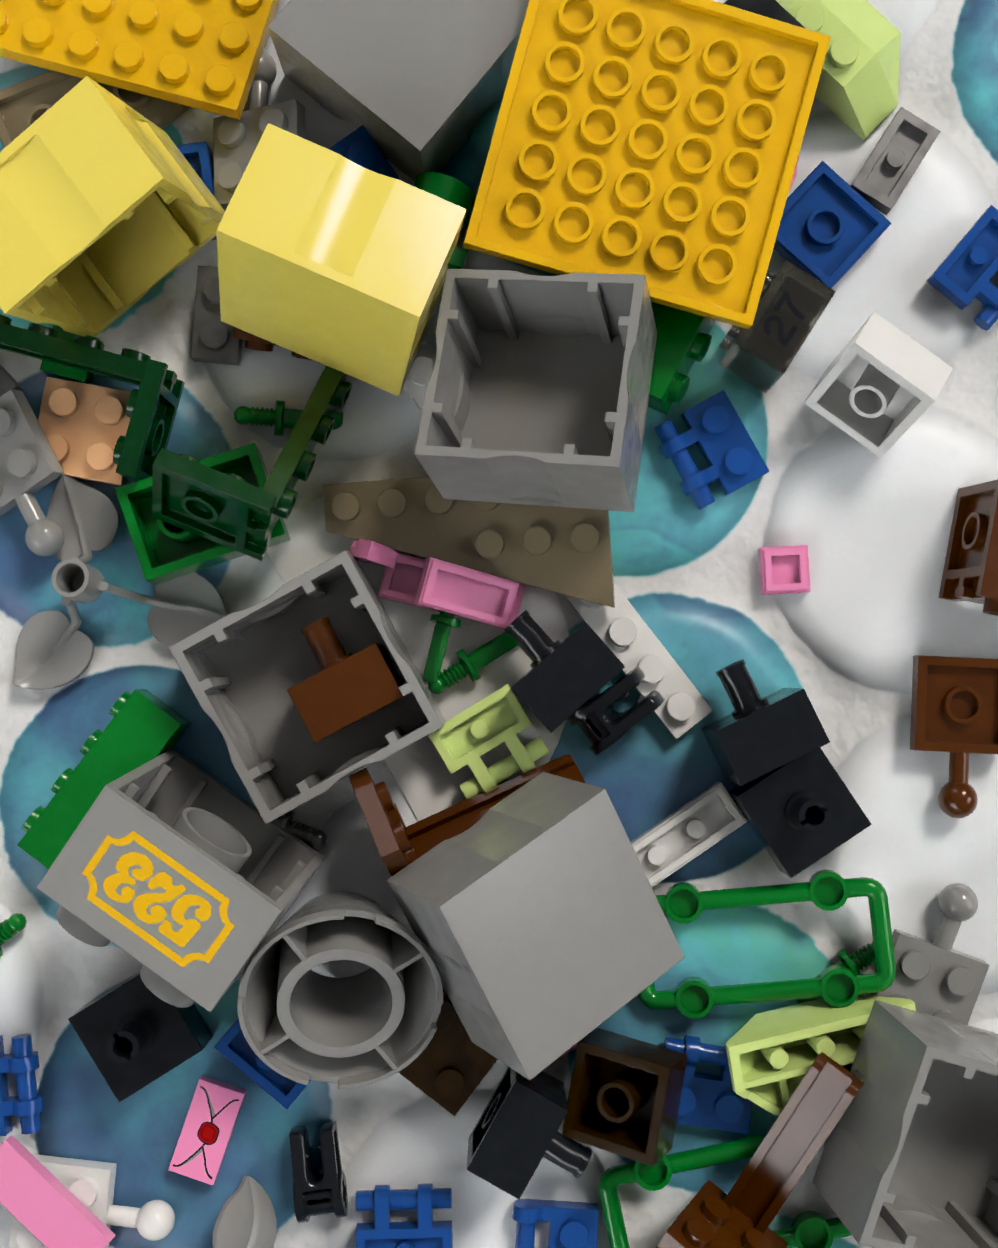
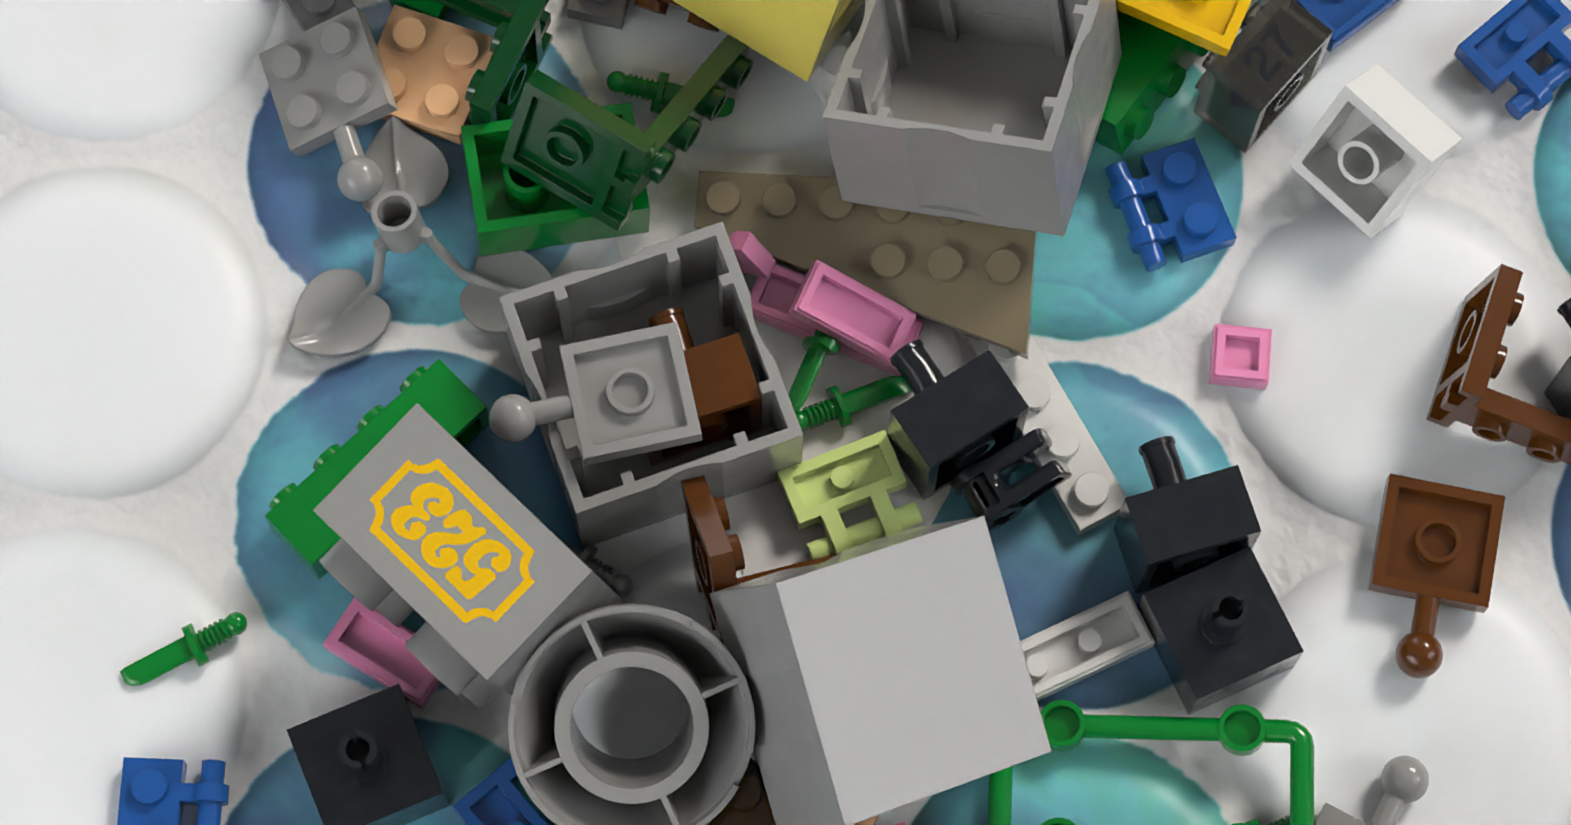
camera: 10 degrees right, 15 degrees down
none -> light grey plate [489,322,702,466]

